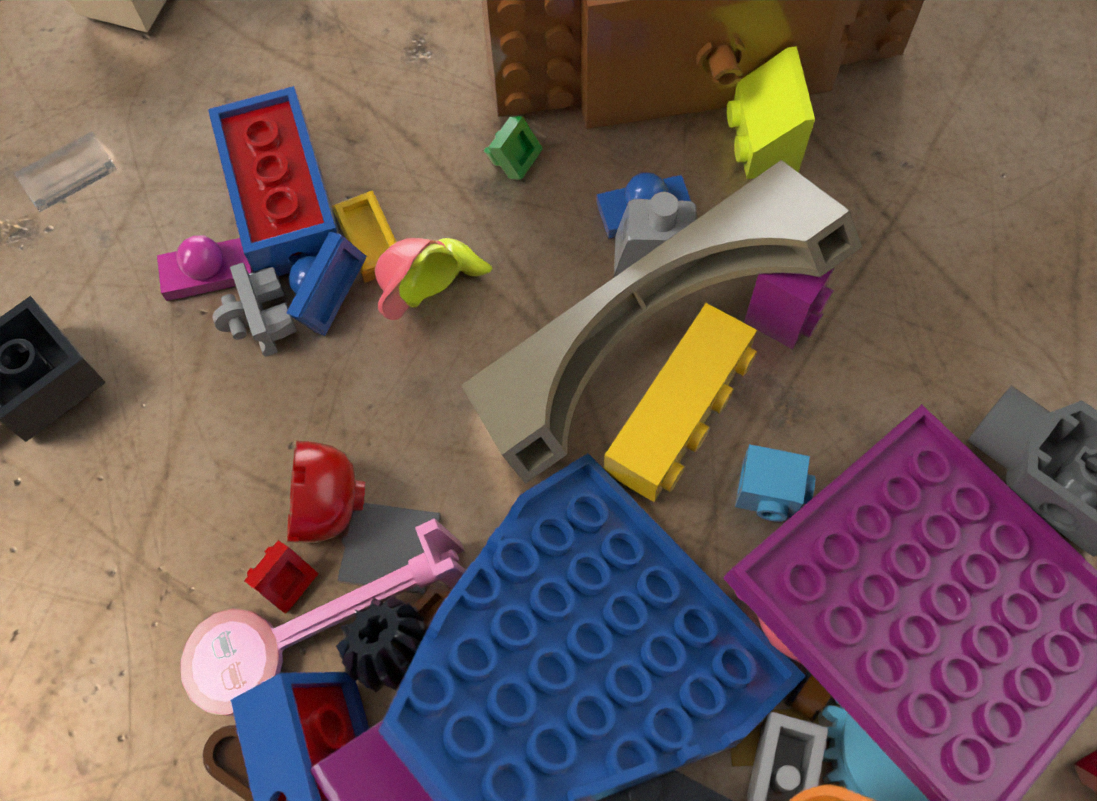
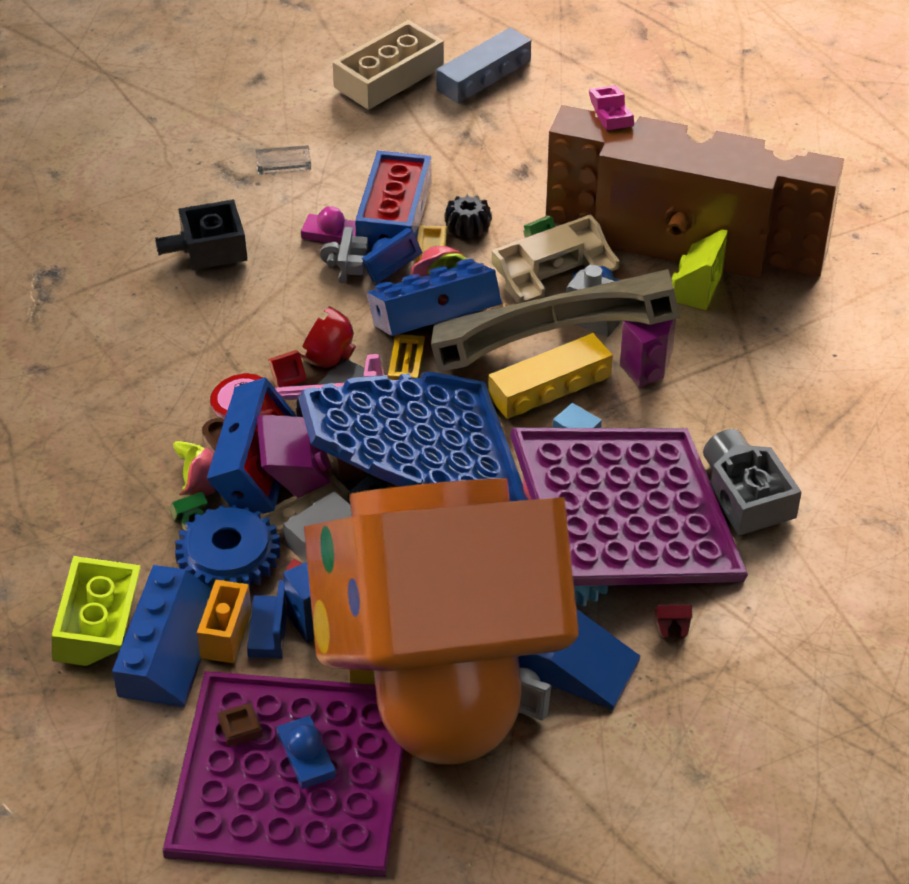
camera: 25 degrees right, 20 degrees down
none -> blue brick [367,259,502,336]
none -> yellow tile [388,334,425,380]
none -> black gear [444,194,492,239]
none -> tan bracket [491,214,620,303]

